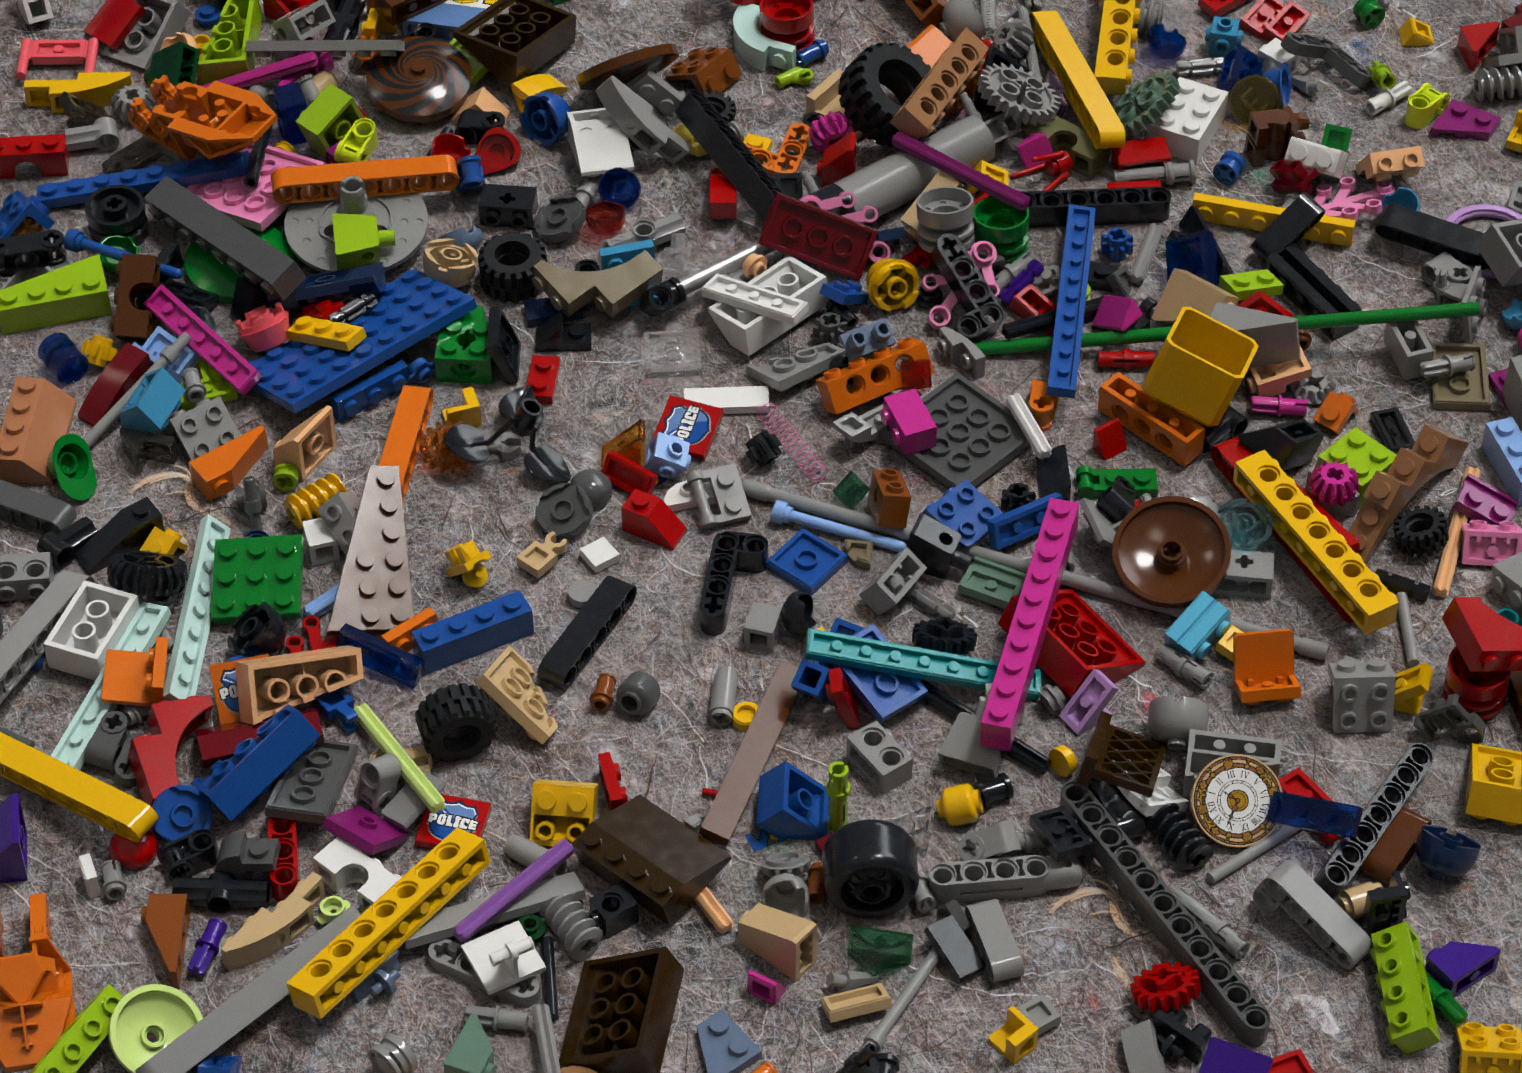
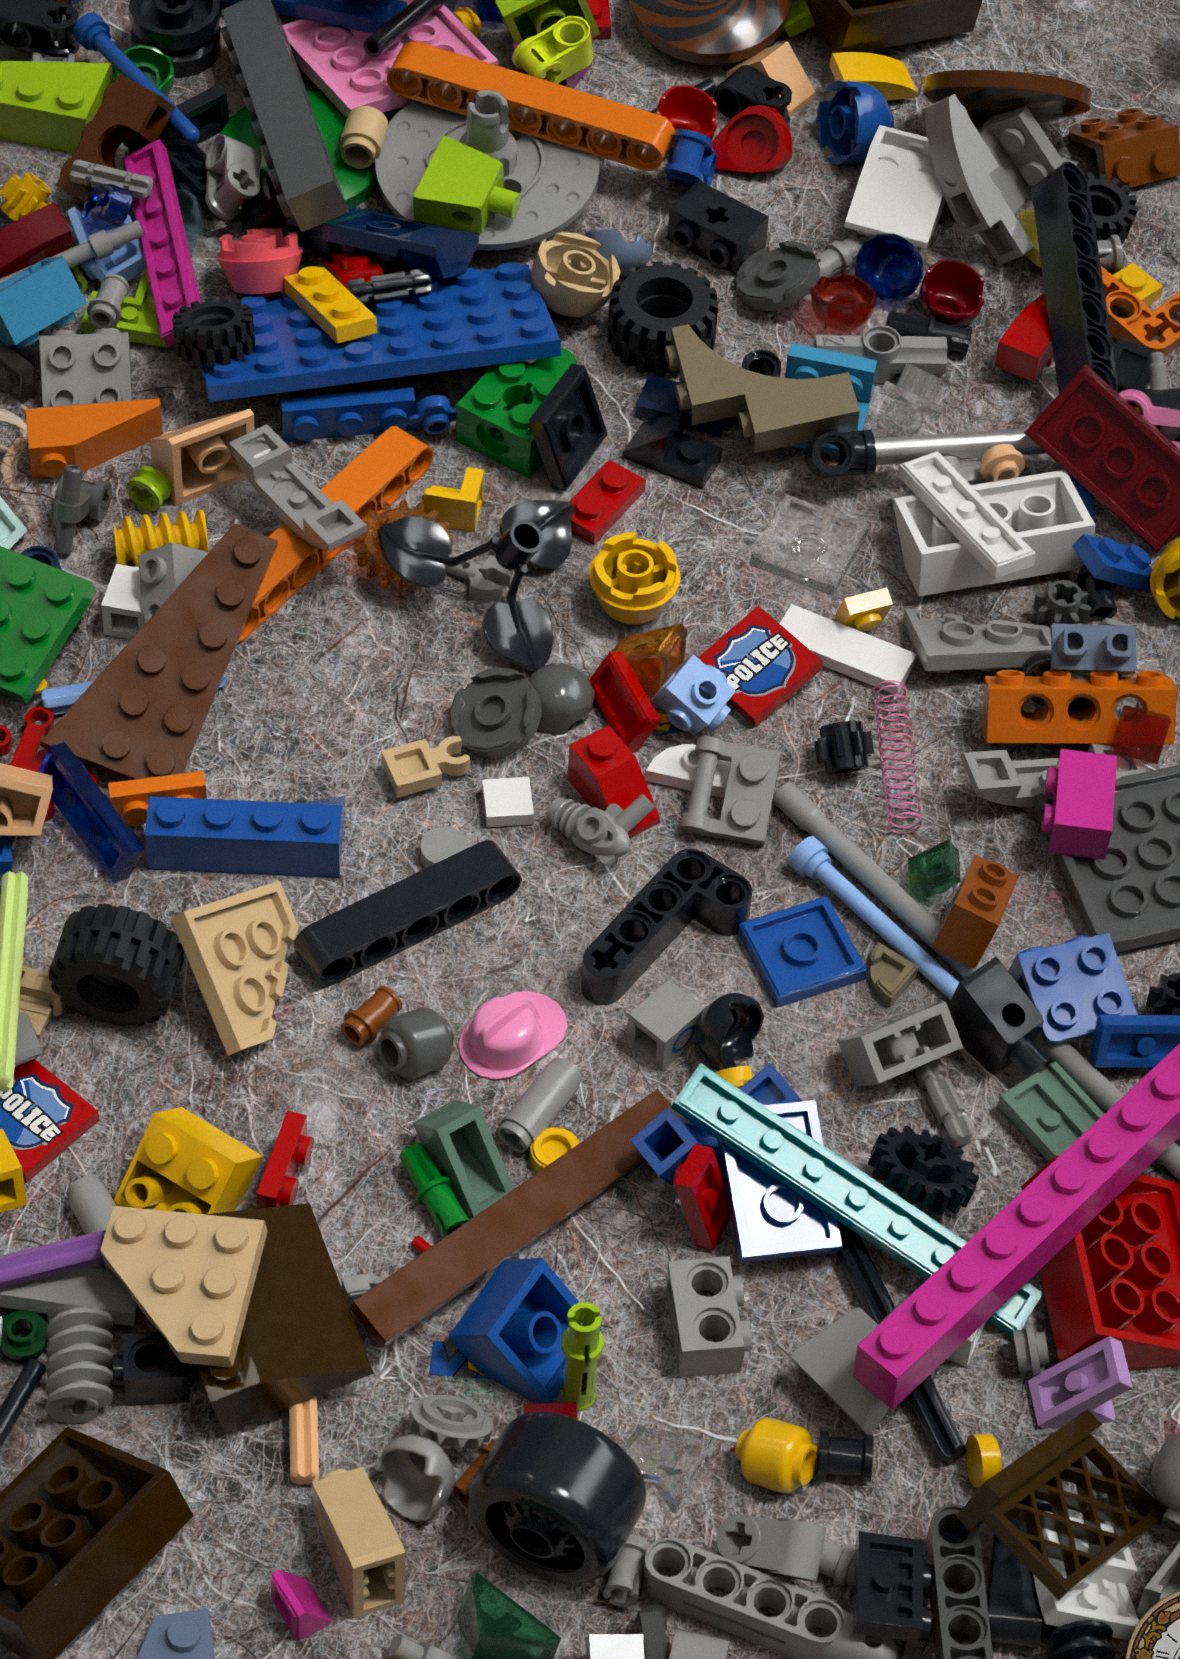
camera: 25 degrees right, 5 degrees up
yellow hips [444,540,492,588] -> none
none -> light grey axle [70,160,154,200]
none -> clear blue beam [81,183,133,231]
none -> tan plate [100,1206,268,1368]
none -> black tyre [172,298,256,367]
none -> light grey piece [205,134,262,220]
none -> light grey slope [229,424,367,551]
none -> tan brick [339,106,388,169]
none -> green axle [400,1143,470,1238]
none -> sand green slope [413,1100,514,1219]
none -> bright pink piece [459,991,567,1080]
none -> light grey piece [546,793,655,867]
none -> yellow cone [589,532,680,624]
none -> yellow plate [835,588,893,632]
none -> black axle [885,311,973,356]
none -> dark red hair [919,260,985,327]

